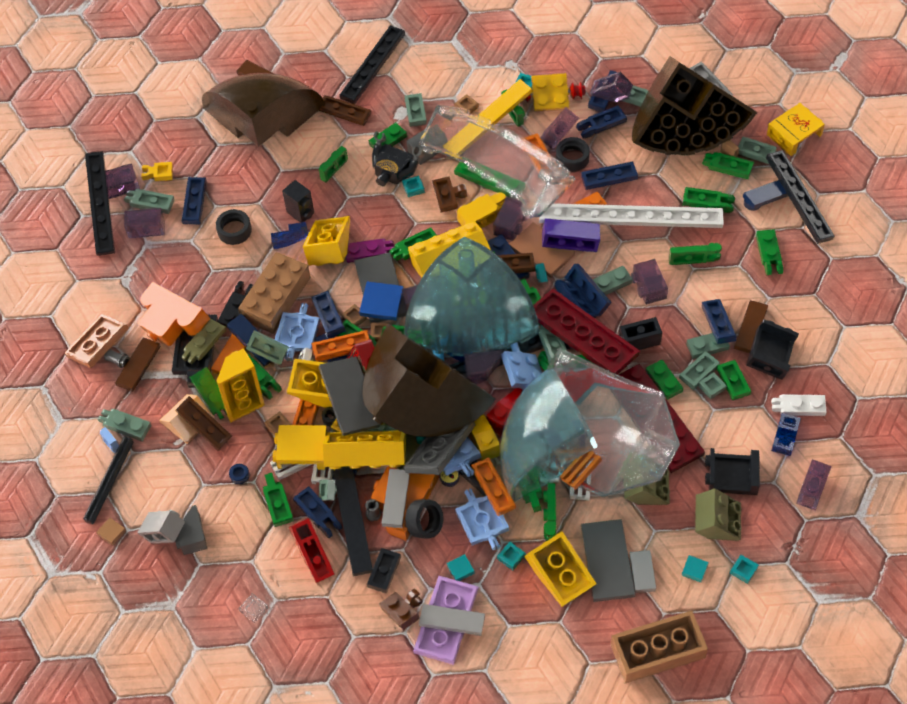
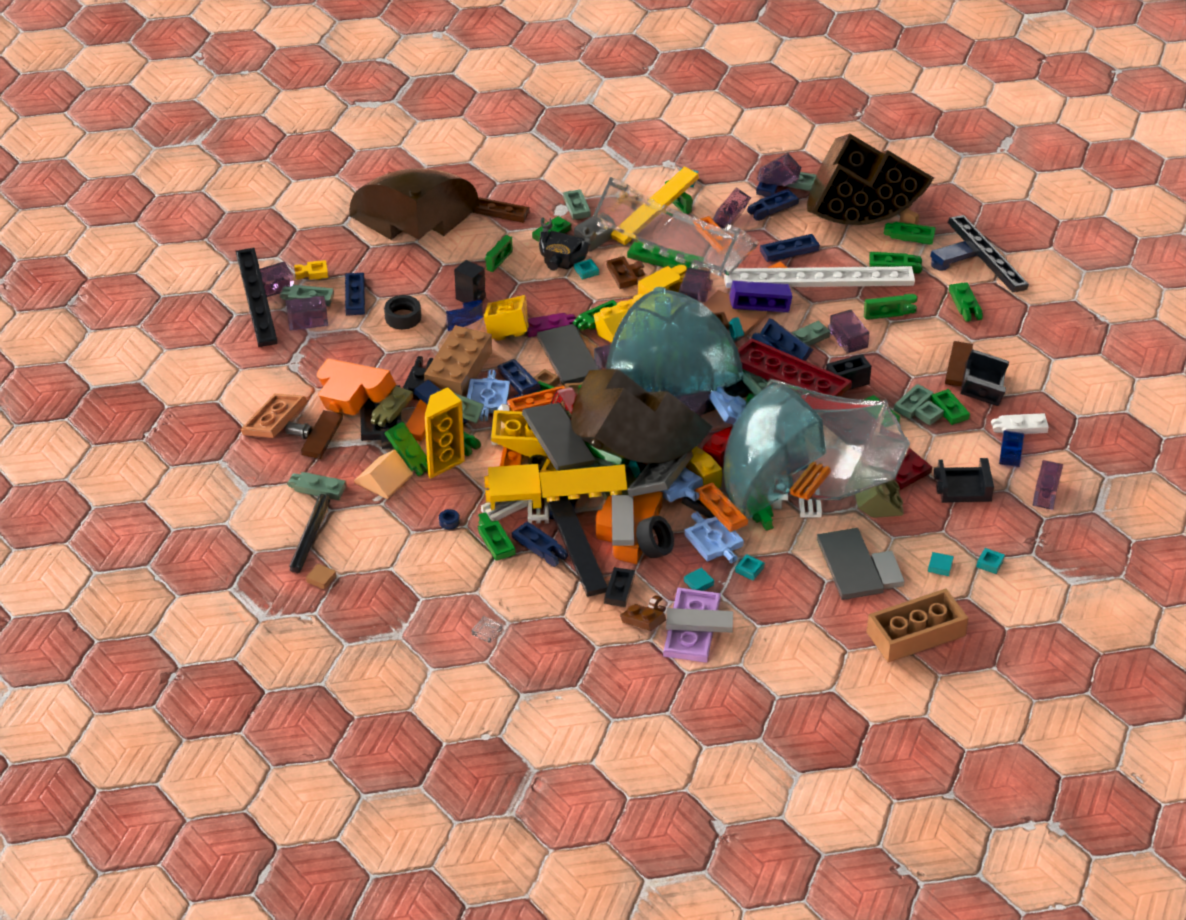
camera: 10 degrees left, 15 degrees down
light blue tile [100,427,119,453] -> none
light grey brick [137,510,185,544] -> none
reddish brown tile [175,396,232,451] -> none
dark grey slope [175,505,208,555] -> none
medium nougat tile [264,411,292,436] -> none
red slope [289,518,335,583] -> none
sand green plate [319,479,337,501] -> none
black tile [339,25,405,104] -> none
blue tile [359,281,404,321] -> none
dark grey pin [365,499,382,521] -> none
tile [439,471,460,487] -> none
yellow plate [520,73,585,111] -> none
yellow slope [524,531,596,607] -> none
green hinge [543,483,556,541] -> none
black tyre [556,137,590,172] -> none
sand green plate [686,333,730,359] -> none
olive slope [695,488,742,541] -> none
dark blue tile [701,299,737,344] -> none
sand green plate [738,136,777,164] -> none
yellow panel [766,103,825,156] -> none

